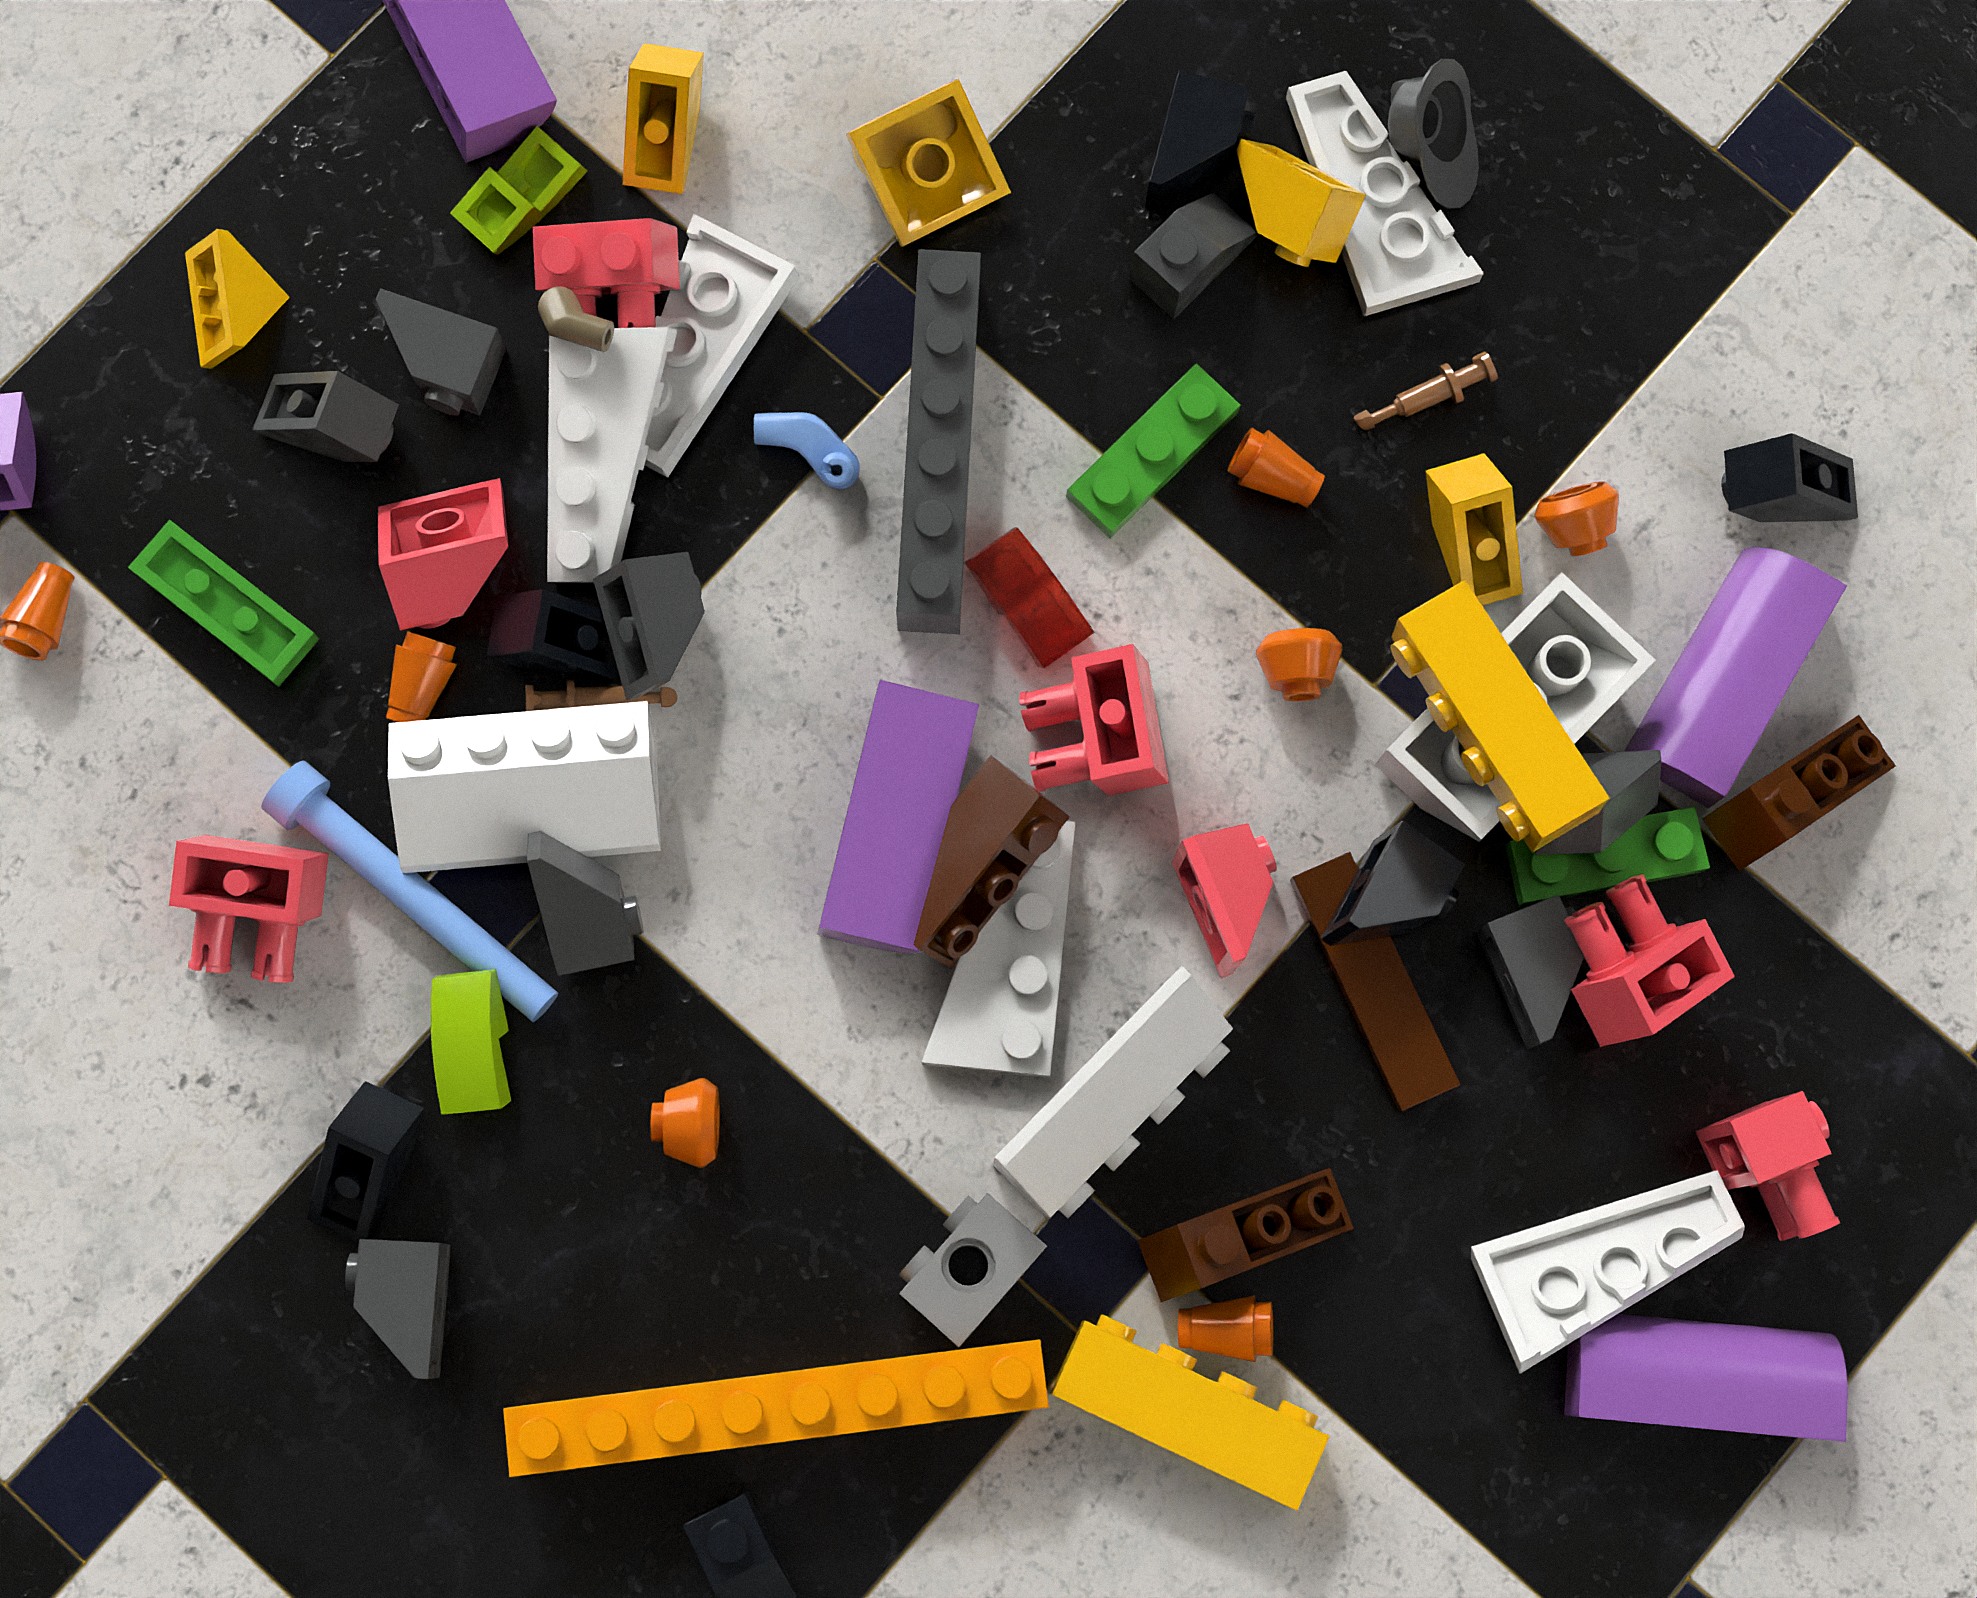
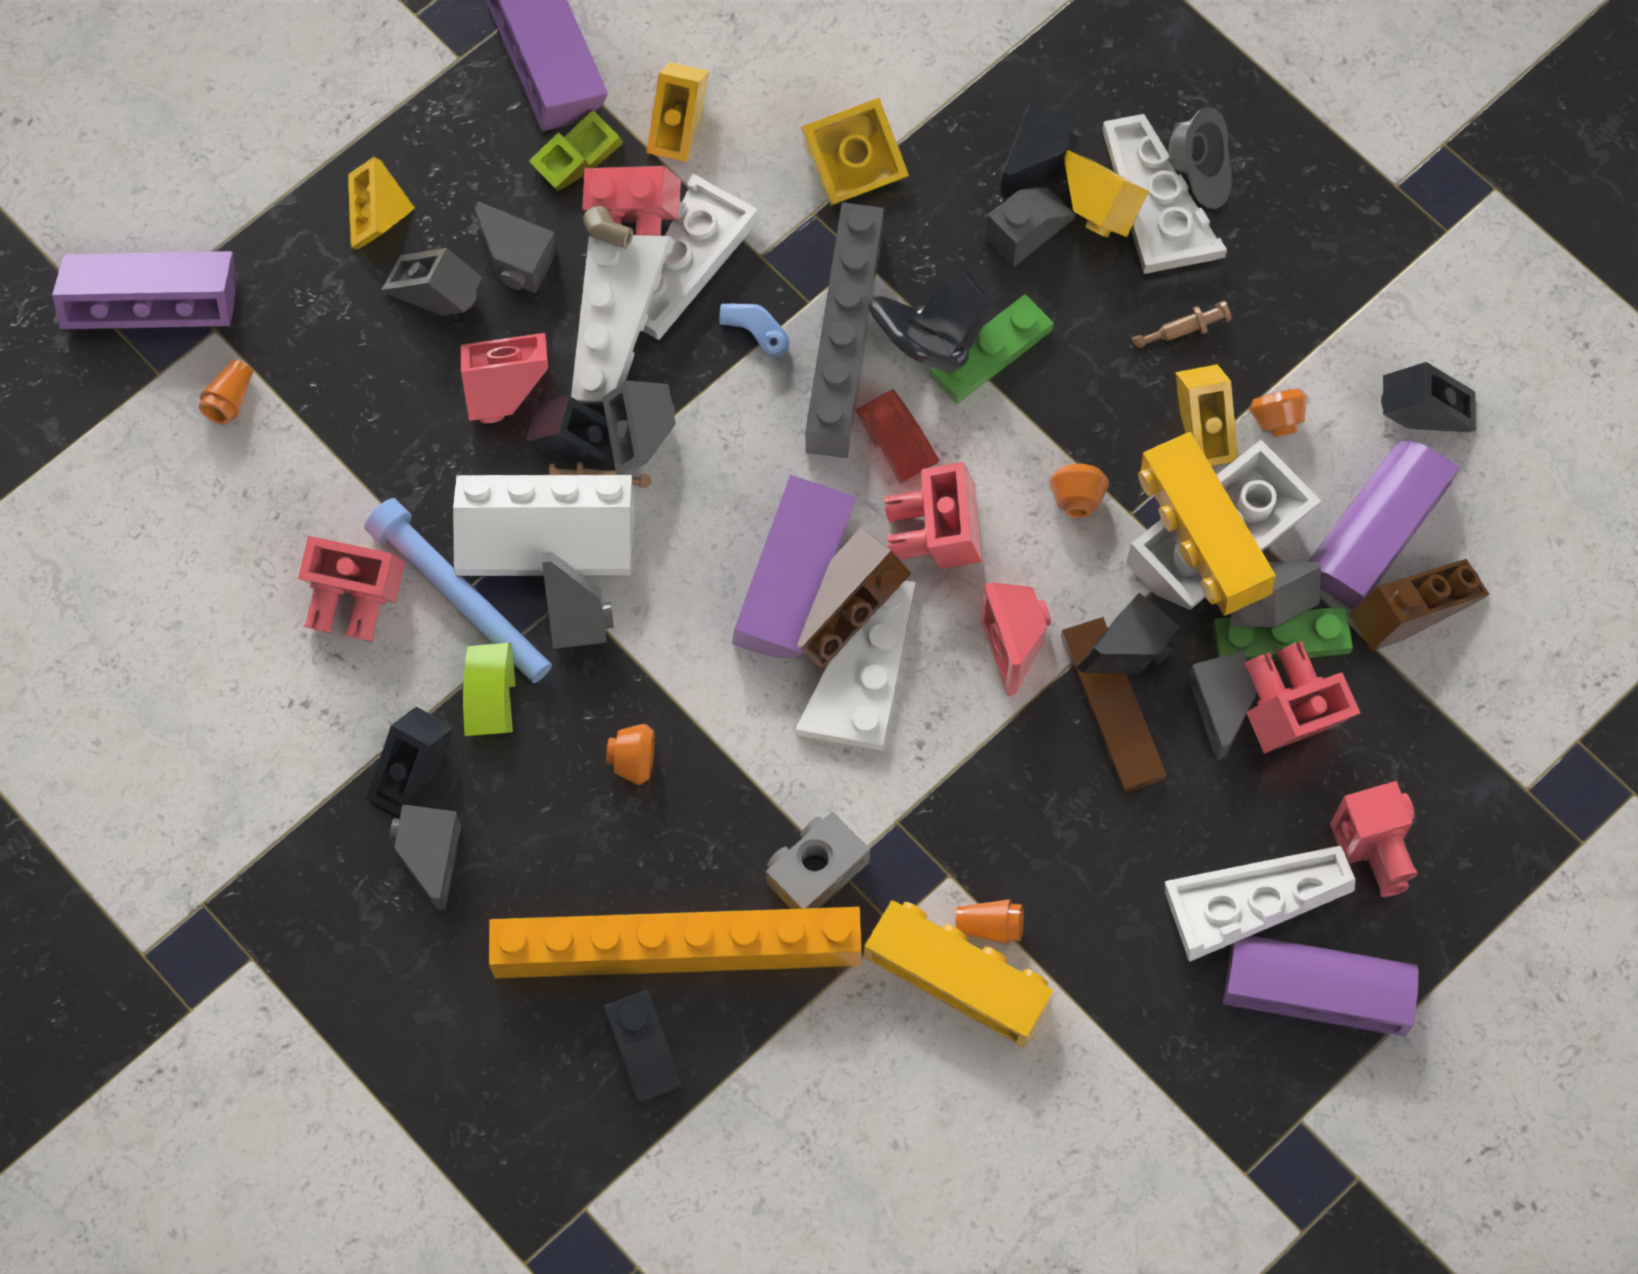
camera: 10 degrees right, 10 degrees down
bright green plate [128,520,319,687] -> none
orange cone [386,631,457,722] -> none
white slope [993,966,1233,1220] -> none
reddish brown slope [1137,1168,1354,1303] -> none
orange cone [1227,428,1325,508] -> none
none -> black piece [869,266,995,373]

